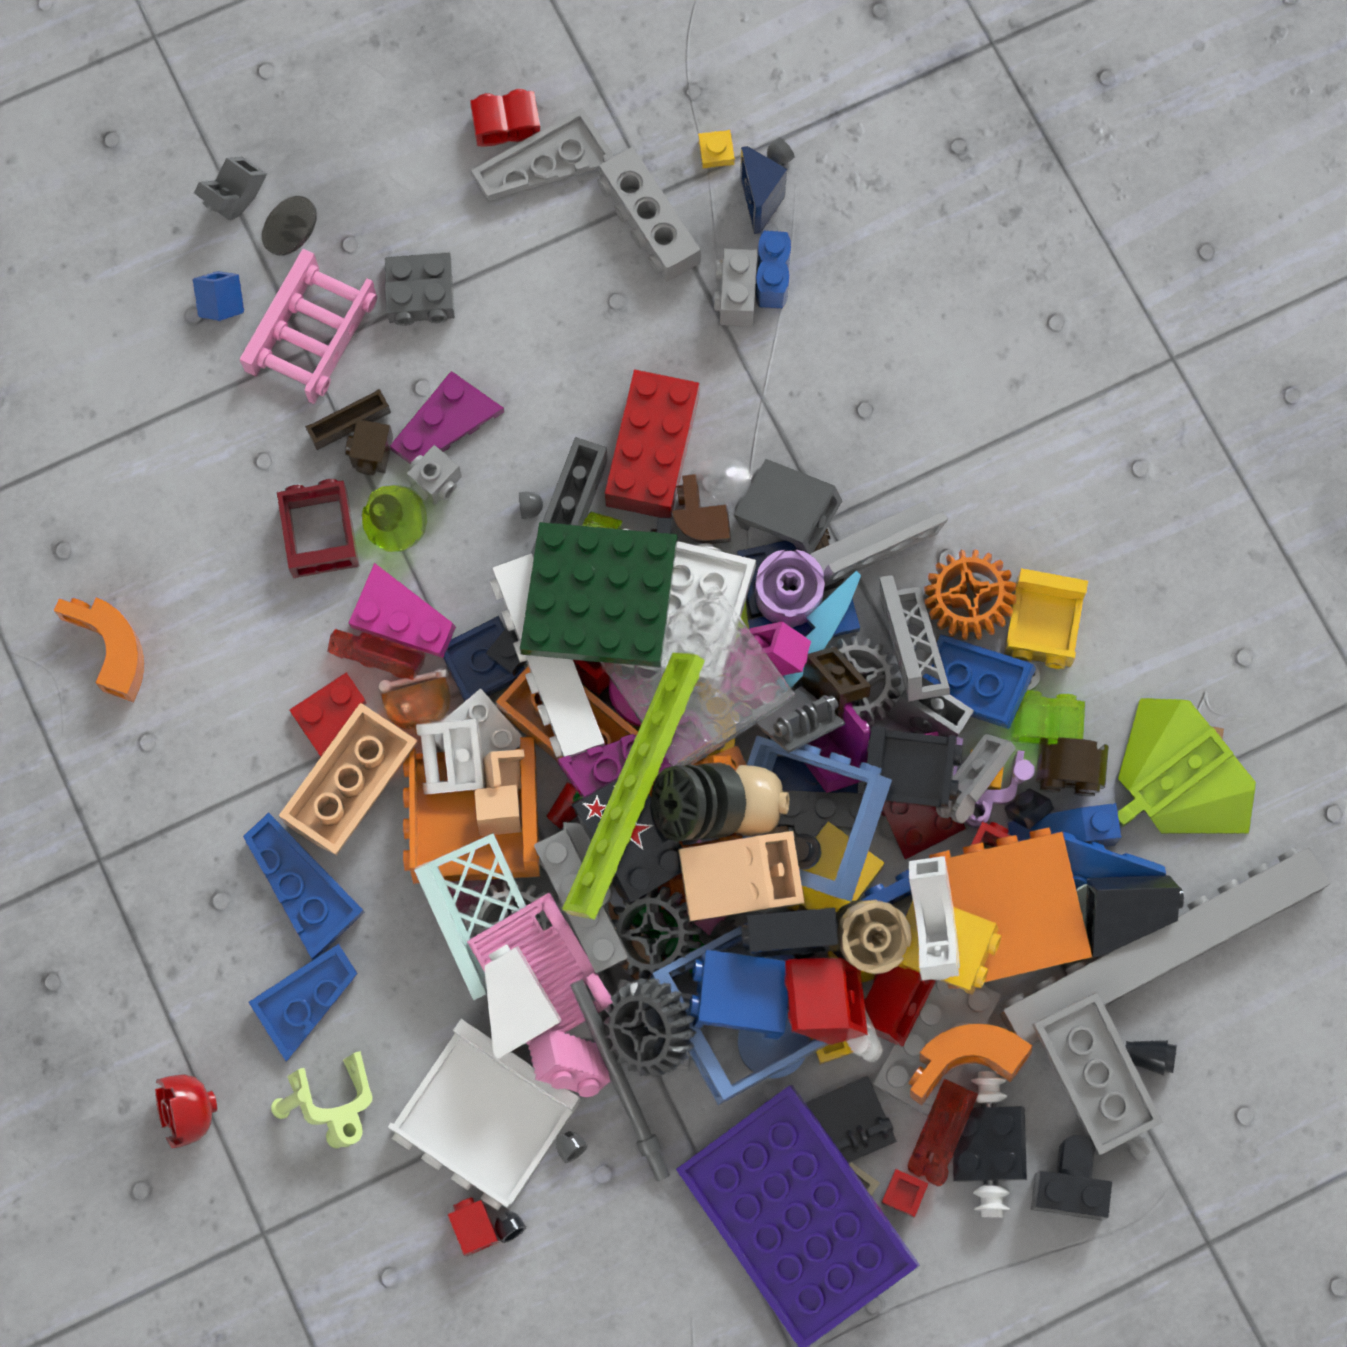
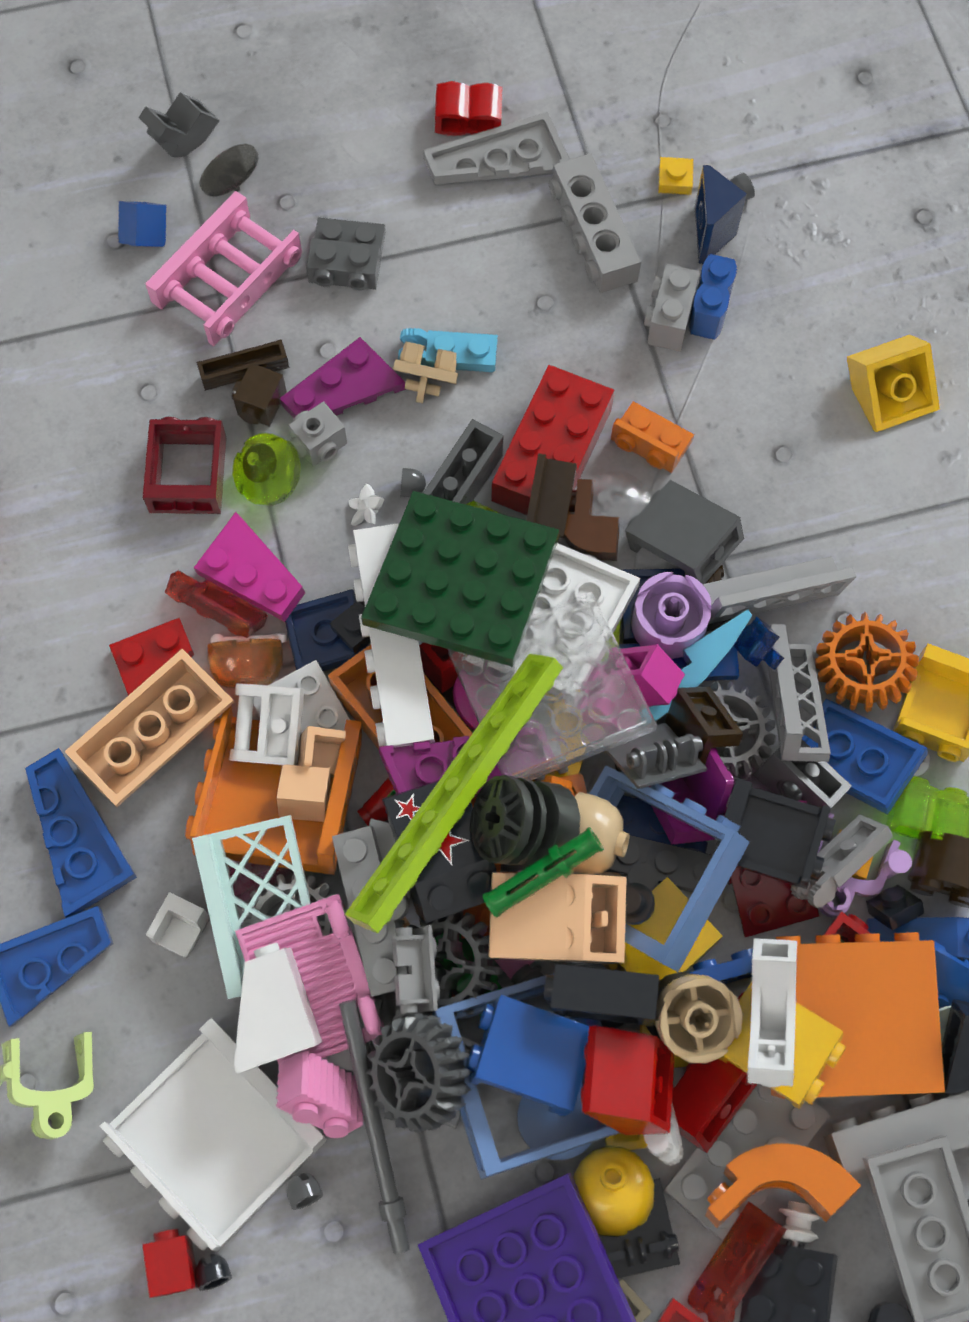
camera: 10 degrees right, 5 degrees down
none -> white panel [146,892,210,958]
none -> white plant [348,484,384,526]
none -> light grey hinge [392,925,440,1014]
none -> tan hips [393,341,458,404]
none -> medium azure hinge [398,328,498,372]
none -> green pin [482,827,604,918]
none -> dark brown panel [526,453,577,538]
none -> yellow cylinder [573,1146,655,1237]
none -> orange bracket [610,401,694,473]
none -> clear blue plate [734,616,784,670]
none -> yellow slope [846,334,940,432]

